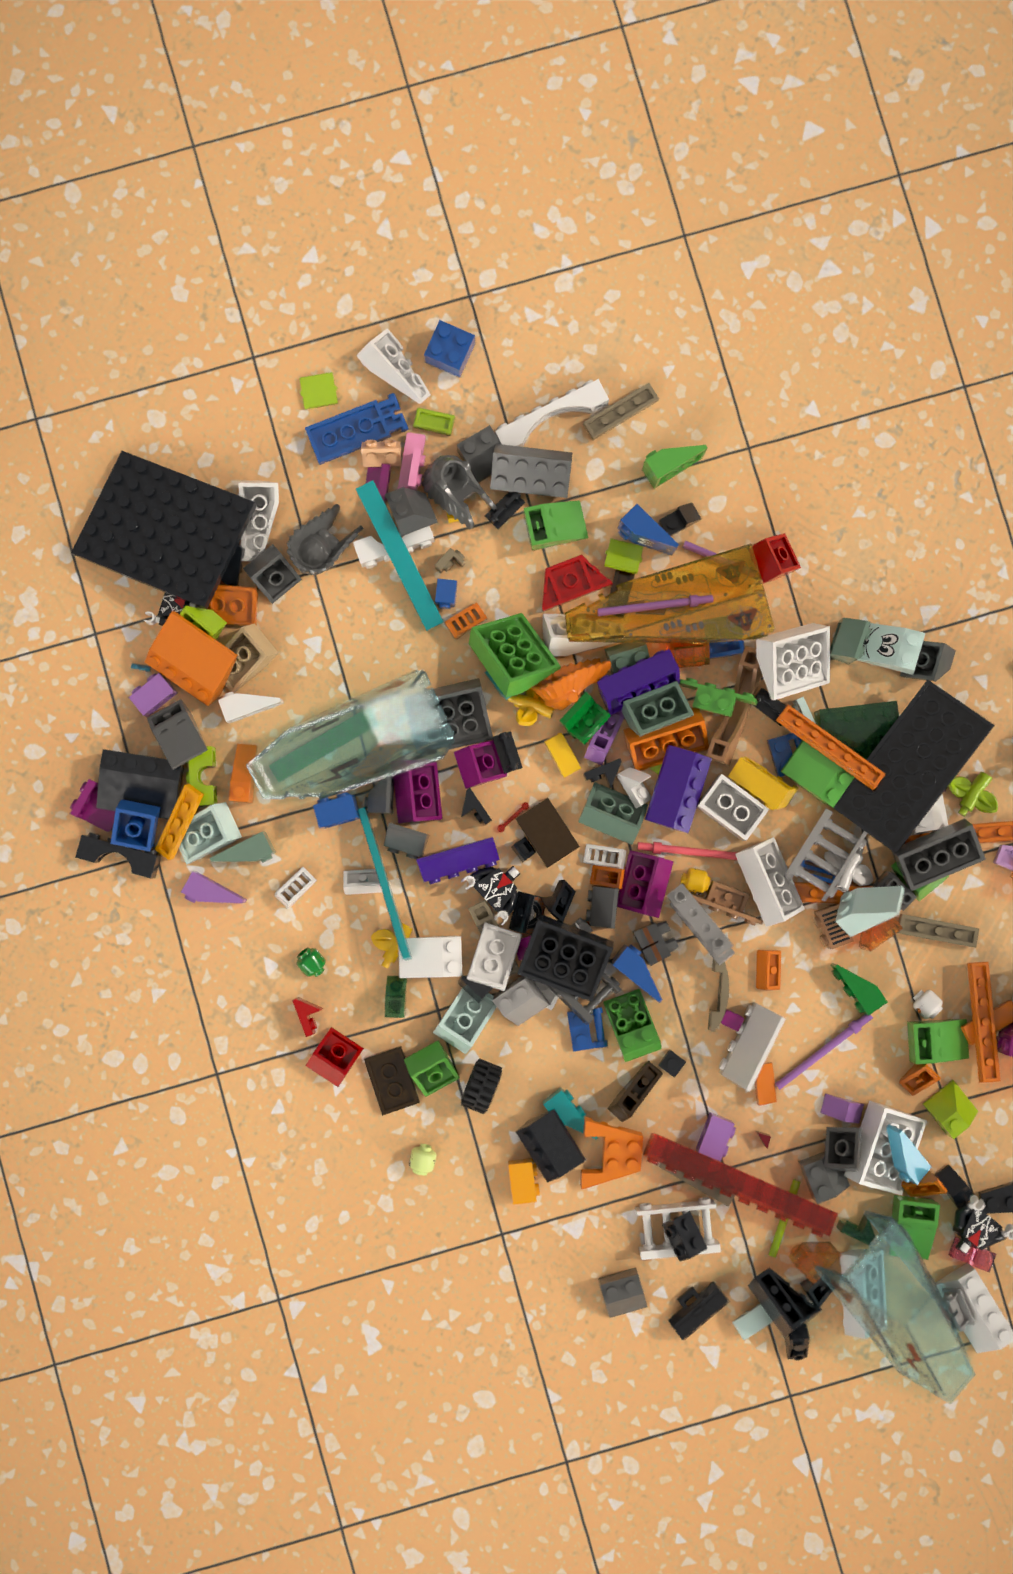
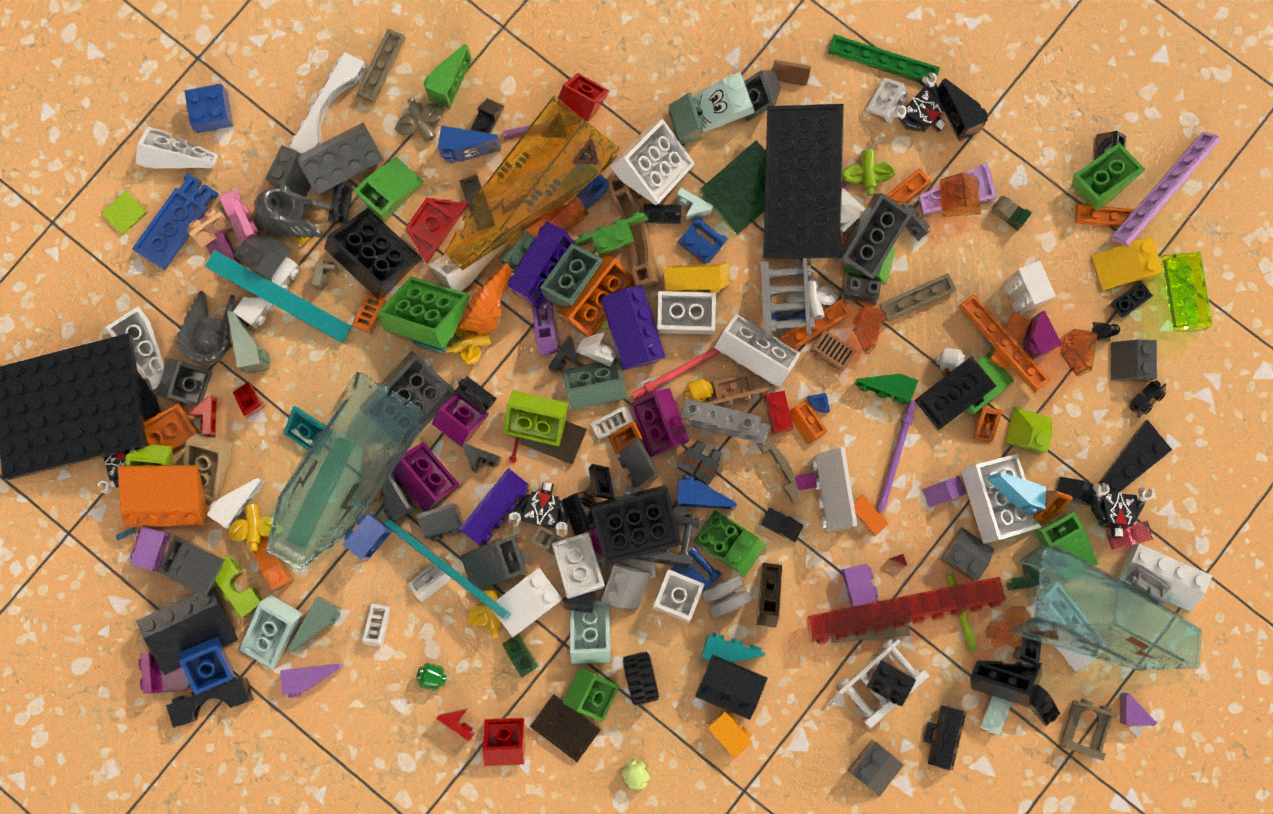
camera: 35 degrees left, 5 degrees down
light orange plate [155,784,204,860] -> none
lime tile [413,407,455,436] -> none
blue brick [435,578,458,609] -> none
black slope [511,837,536,863] -> none
yellow slope [544,732,581,778] -> none
green bracket [559,692,611,745] -> none
orange wing [580,1117,643,1189] -> none
medium lavender bar [597,595,713,616] -> none
lime piece [604,539,643,574] -> none
black plate [658,1049,686,1078] -> none
orange tile [776,704,885,790] -> none
bright green slope [780,740,855,807] -> none
dark grey slope [824,1127,862,1172] -> none
light aqua slope [835,886,904,937] -> none
none -> slope [188,396,217,436]
none -> sand green slope [227,311,271,374]
none -> yellow plant [228,504,283,552]
none -> red slope [233,382,266,417]
none -> teal slope [283,406,332,454]
none -> black slope [324,208,421,299]
none -> dark tan plant [395,97,443,142]
none -> dark grey slope [460,535,528,589]
none -> lime slope [504,390,569,447]
none -> white slope [652,569,705,623]
none -> light grey wheel [702,575,752,618]
none -> black slope [761,508,804,543]
none -> red brick [764,390,793,435]
none -> medium nougat slope [772,60,811,86]
none -> blue tile [807,393,830,413]
none -> dark grey hinge [901,202,931,241]
none -> black tile [914,356,997,430]
none -> dark tan panel [1060,699,1117,761]
none -> medium lavender slope [1120,692,1157,726]

